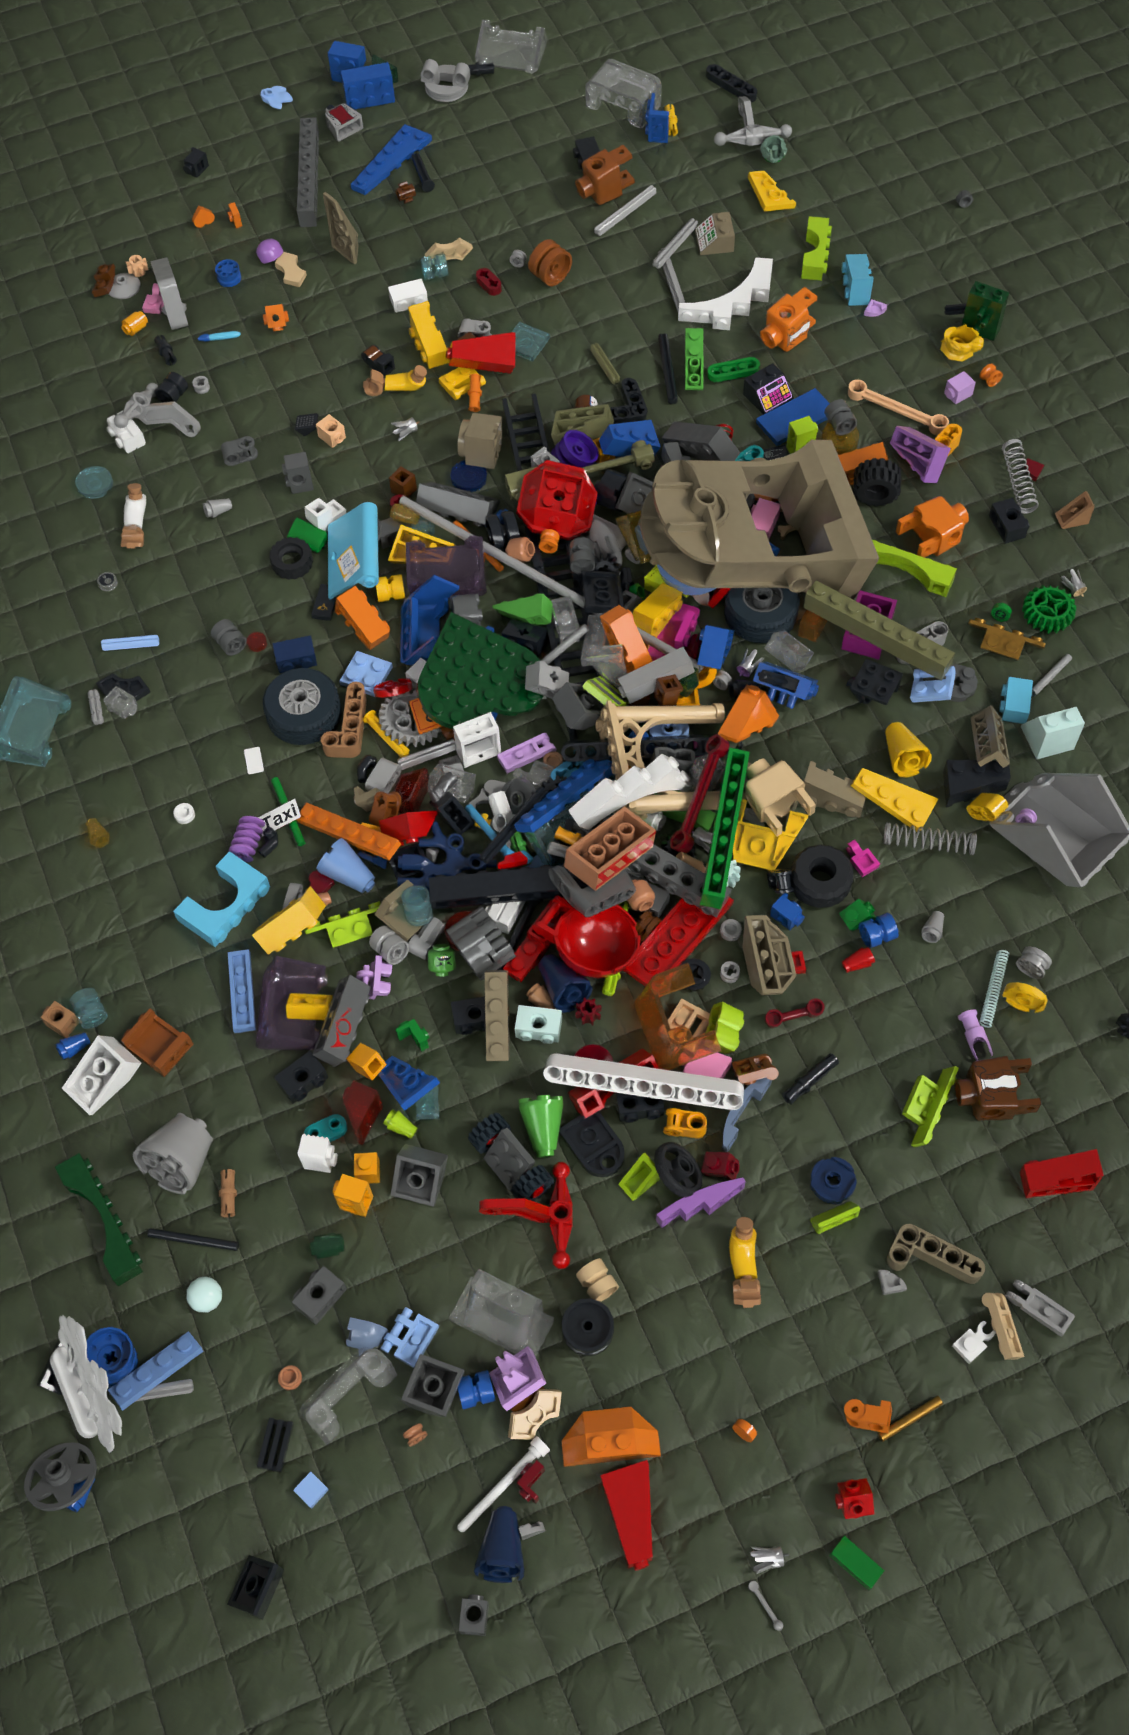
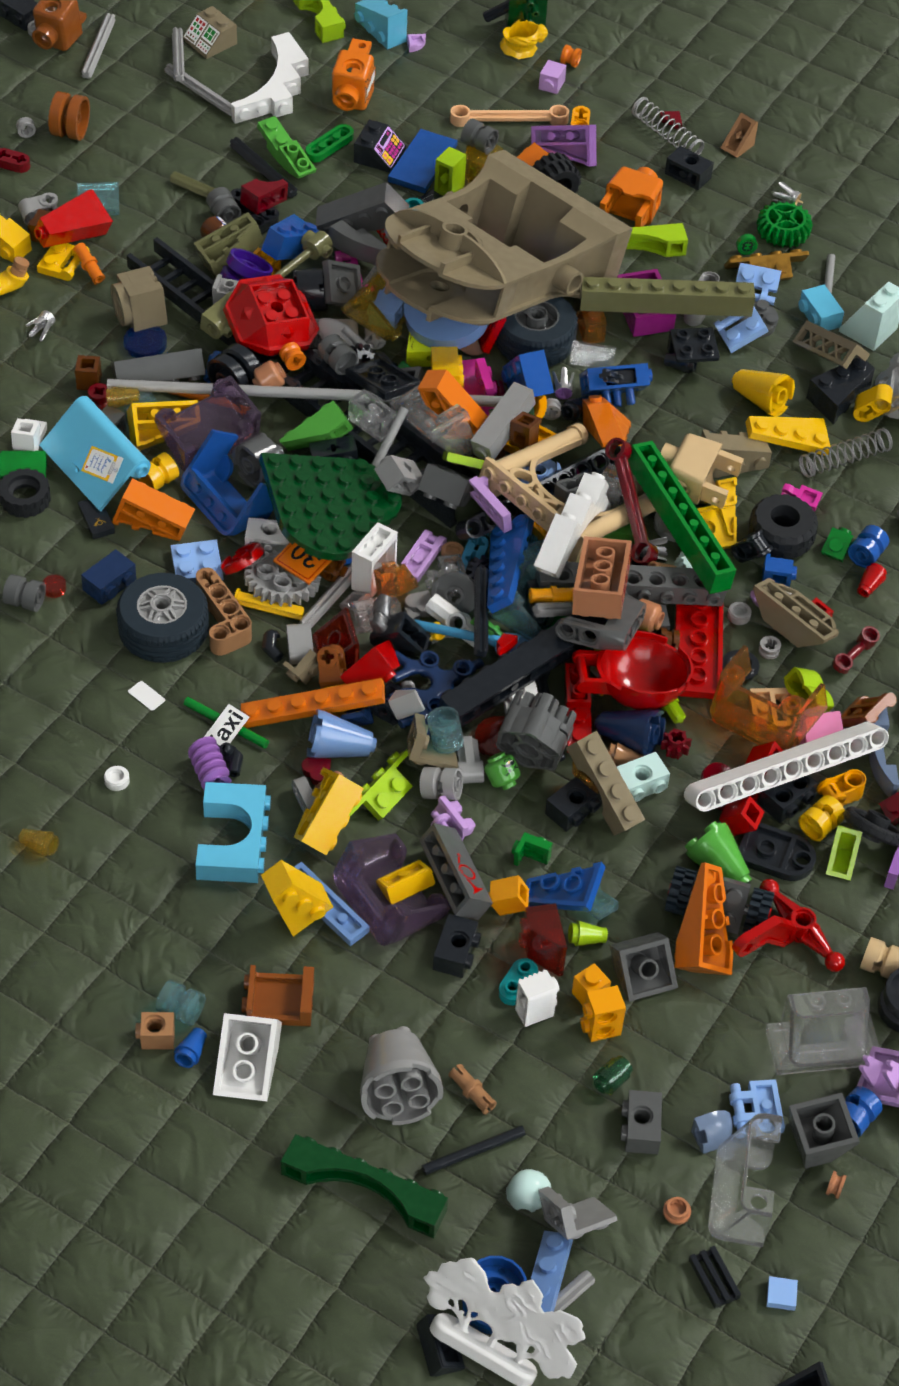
camera: 40 degrees left, 10 degrees down
none -> dark grey wheel [206,187,241,224]
none -> dark red arch [240,178,288,214]
none -> yellow wedge [261,860,333,937]
none -> clear orange slope [374,561,418,597]
none -> light grey slope [388,689,425,720]
none -> lavender hinge [469,476,512,533]
none -> light grey bracket [538,1186,617,1240]
none -> orange wedge [674,862,733,975]
none -> light blue plate [736,263,781,305]
none -> yellow wheel [798,795,845,841]

